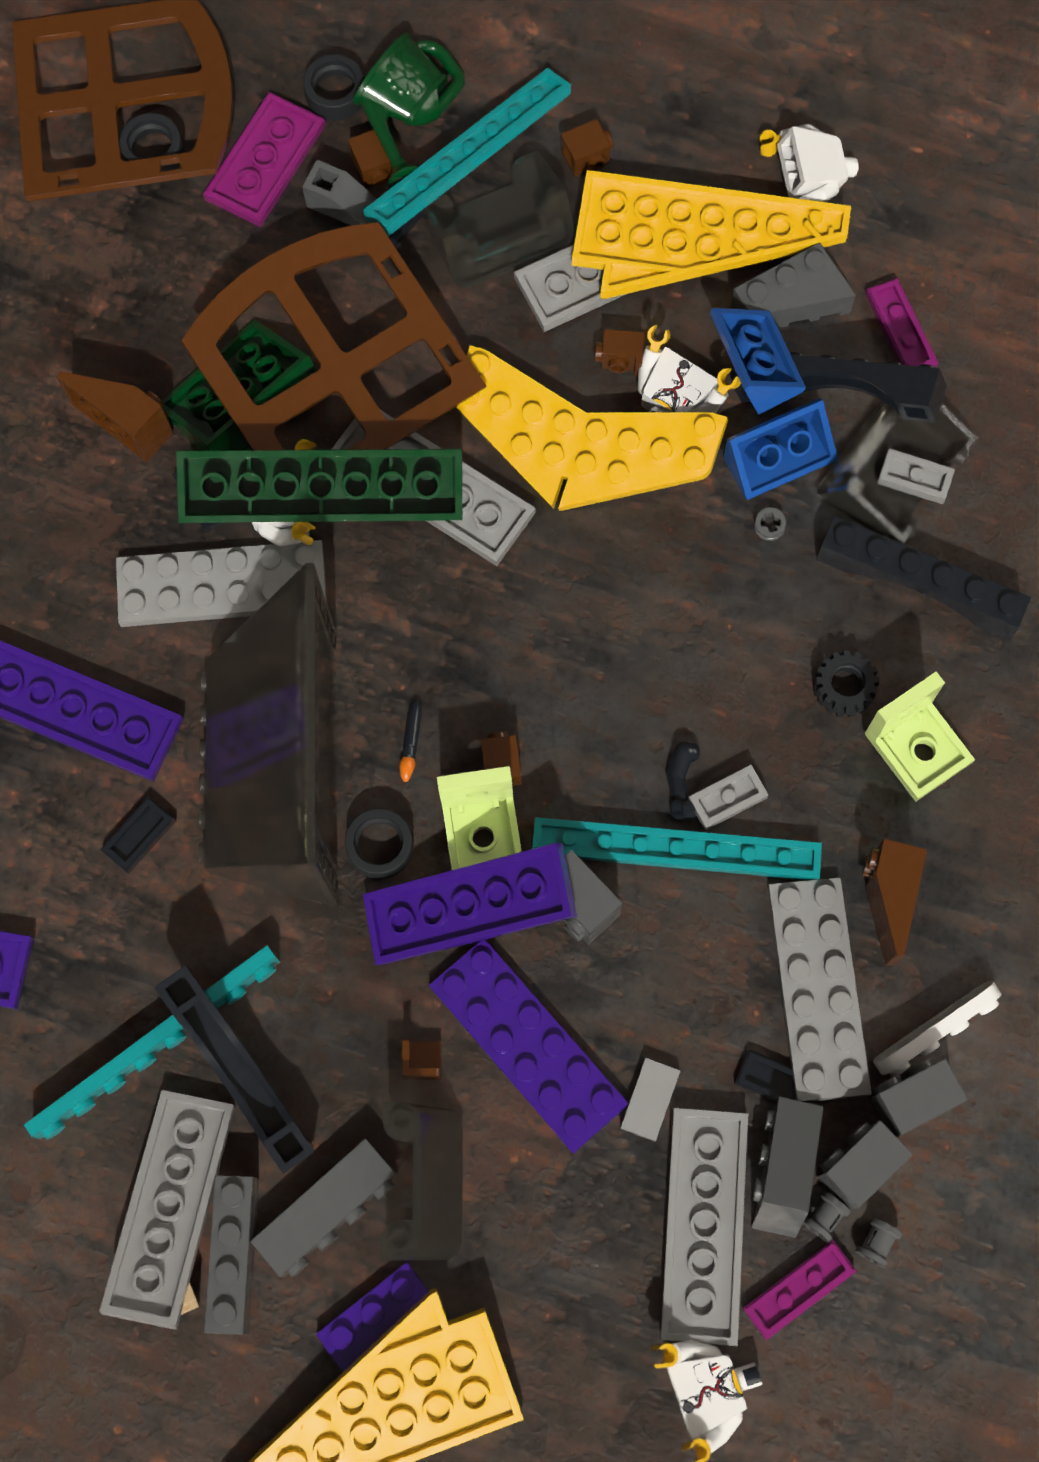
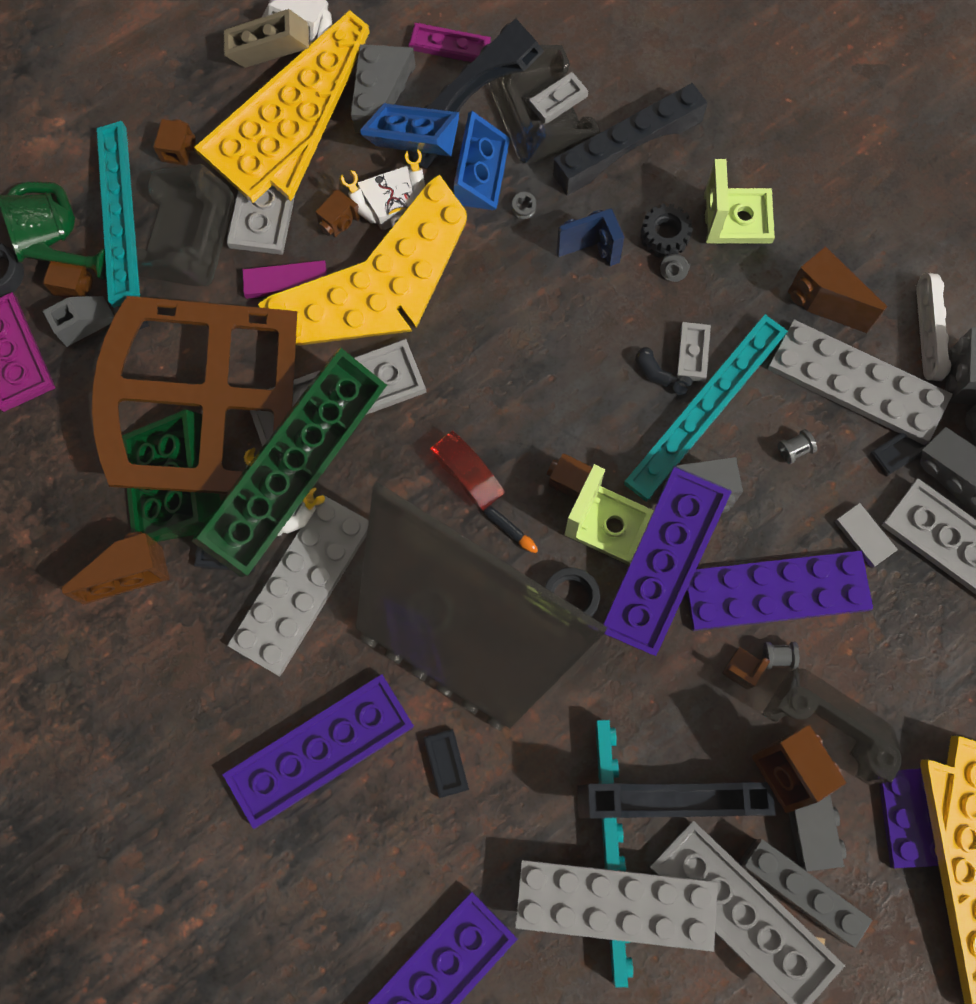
camera: 55 degrees left, 0 degrees up
none -> dark tan brick [224,9,309,68]
none -> magenta tile [243,260,327,299]
none -> clear red brick [430,430,505,511]
none -> light grey plate [516,860,718,952]
none -> dark blue bracket [557,208,624,266]
none -> dark grey plate [660,254,691,282]
none -> reddish brown brick [751,724,846,813]
none -> dark grey bush [763,642,800,669]
none -> dark grey bush [778,429,817,465]

